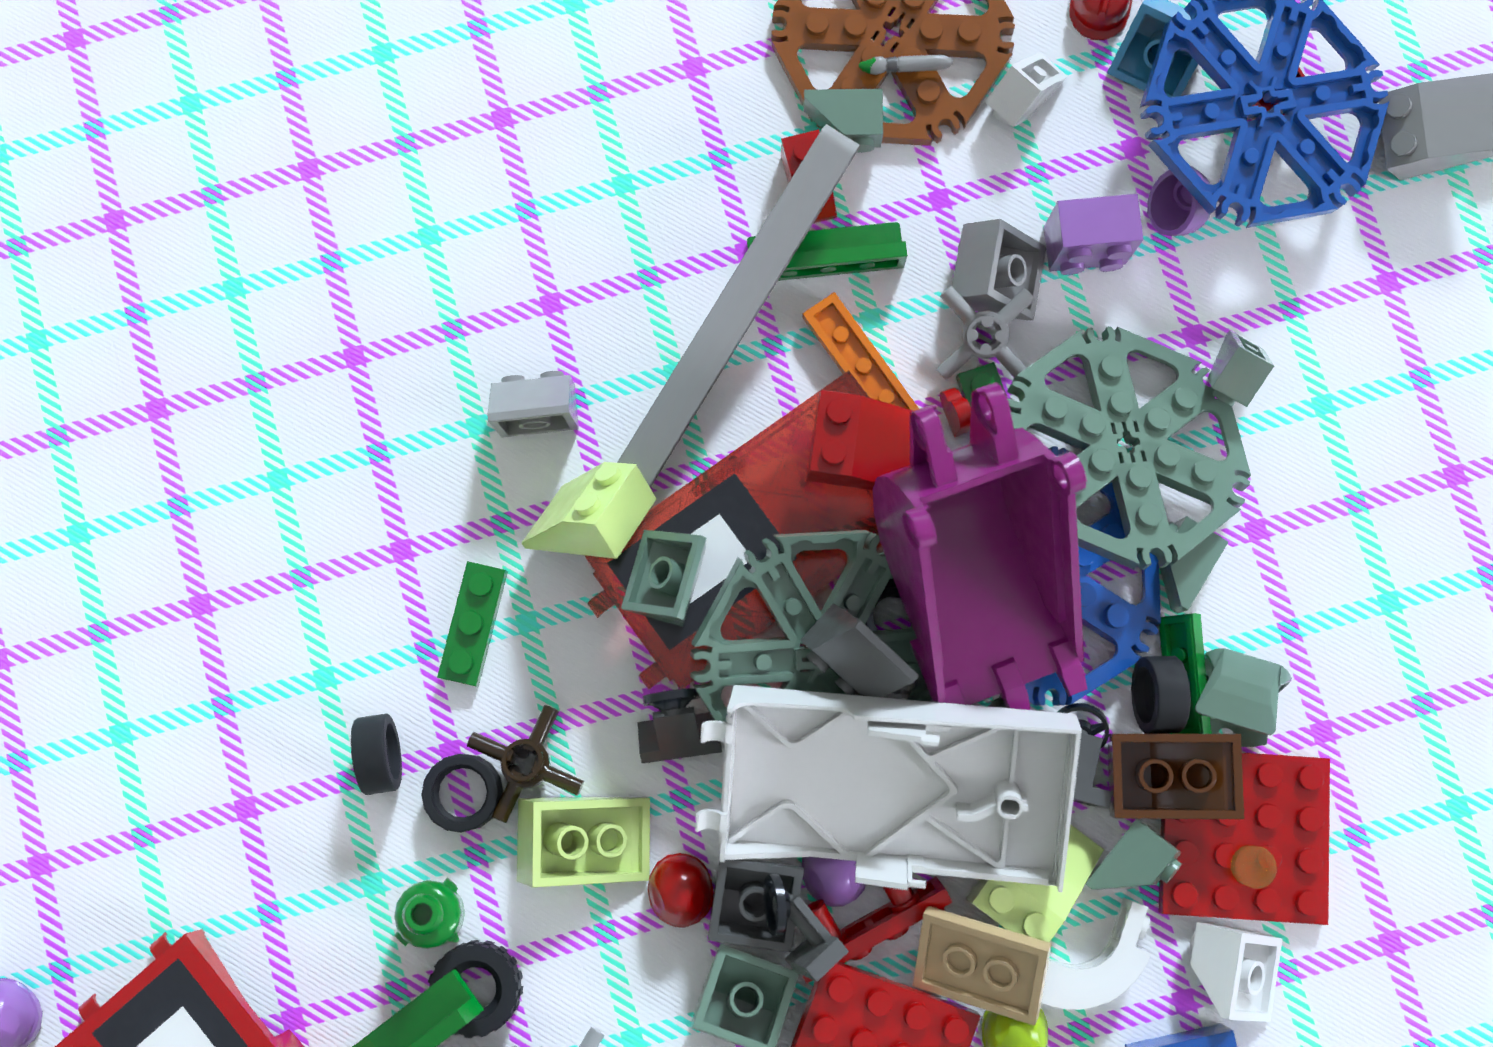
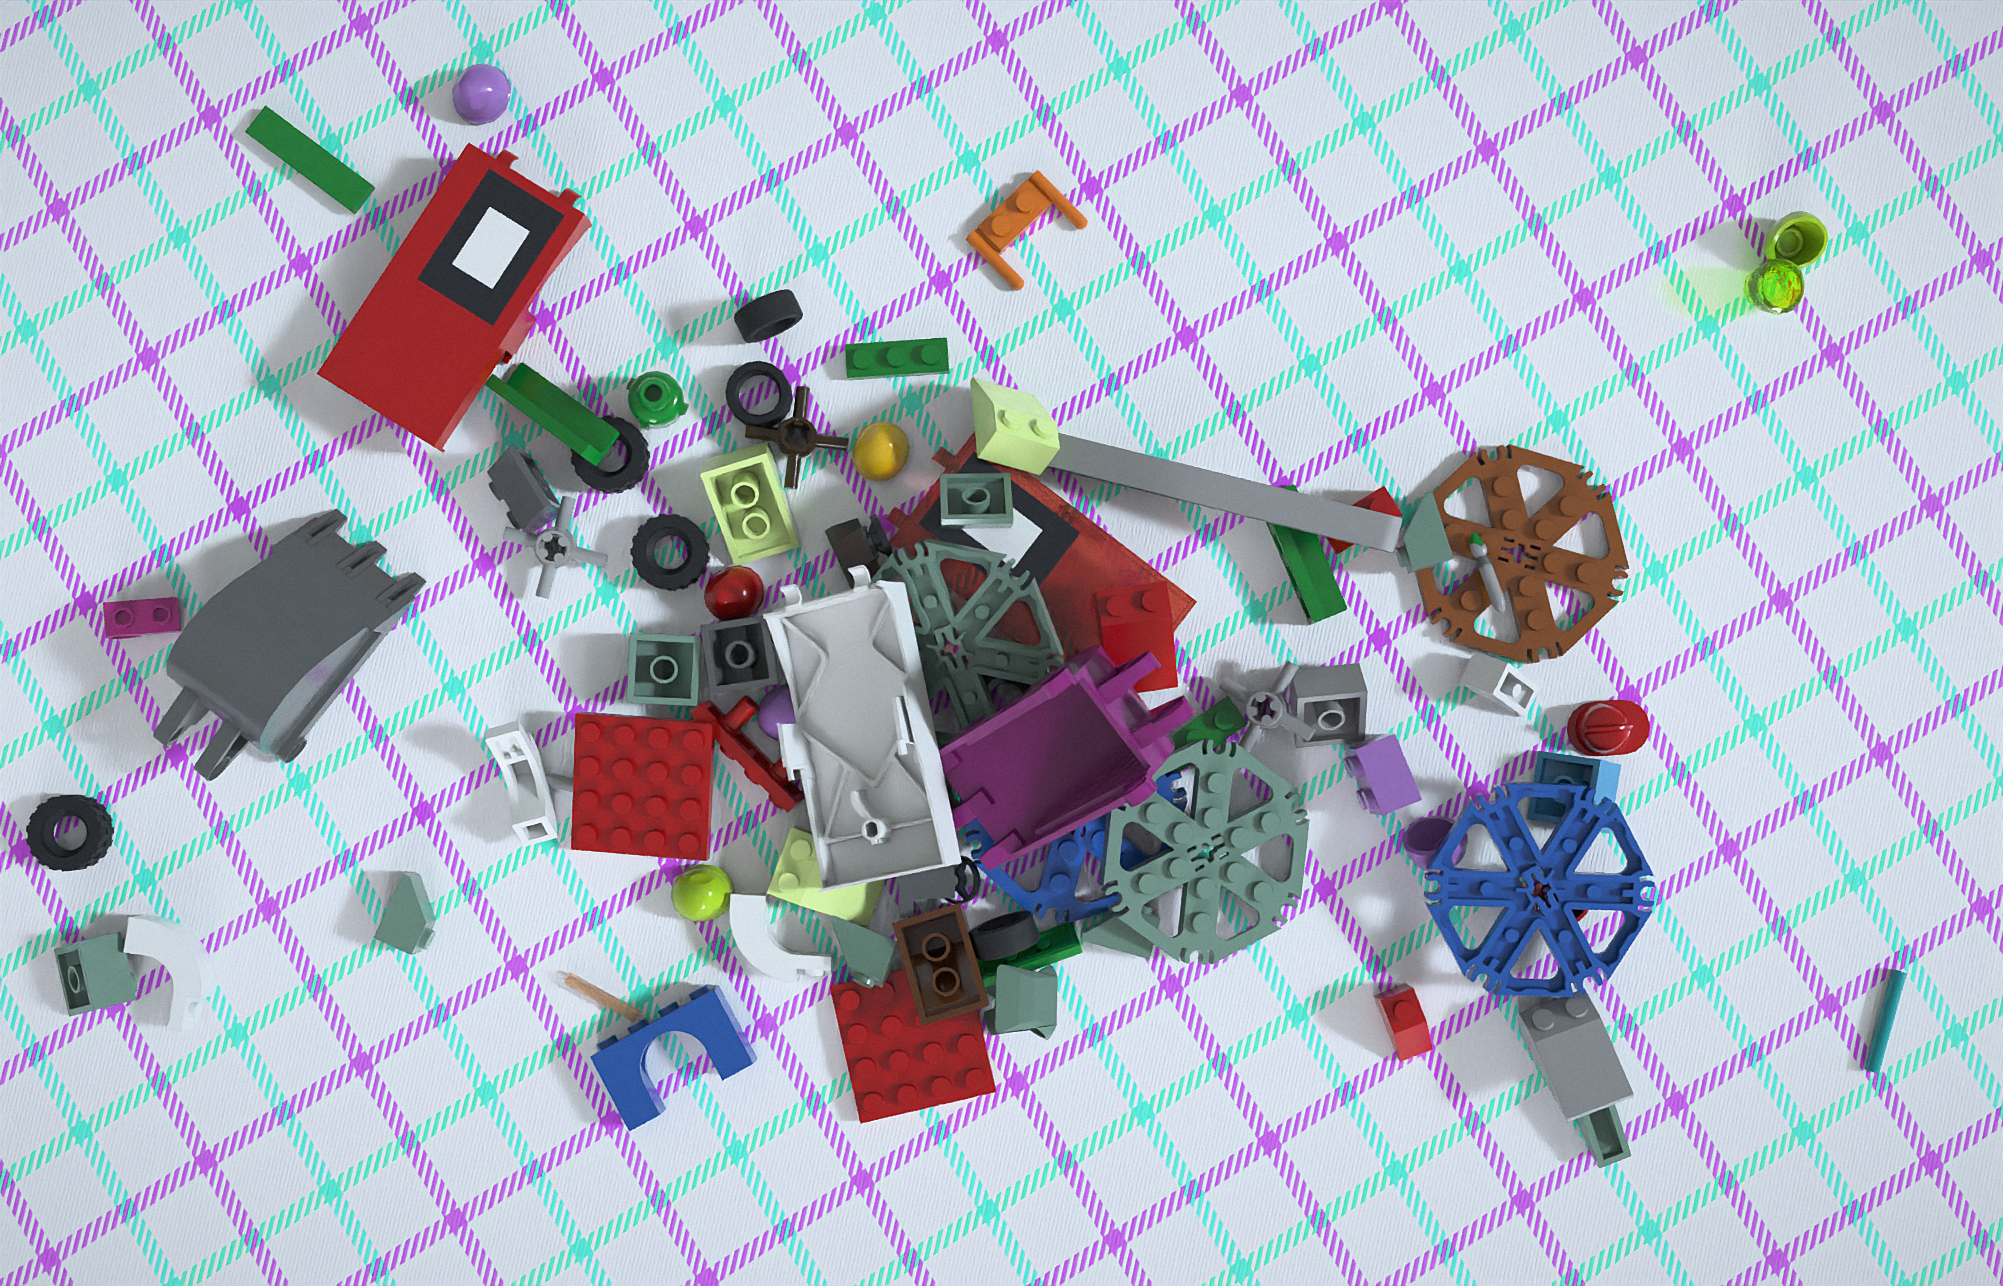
camera: 75 degrees right, 5 degrees up
light grey slope [487,371,579,438] -> none
dark grey piece [764,874,849,982] -> none
dark grey slope [800,603,919,698] -> none
orange plate [802,292,919,411] -> none
tan plate [913,906,1052,1026] -> none
red tile [940,387,971,437] -> none
white slope [1190,922,1283,1022] -> none
sand green slope [1208,330,1274,407] -> none
tile [1231,845,1277,889] -> none
none -> black tyre [630,513,710,591]
none -> yellow hat [853,421,910,482]
none -> orange plate [965,170,1088,291]
none -> red slope [1373,983,1433,1062]

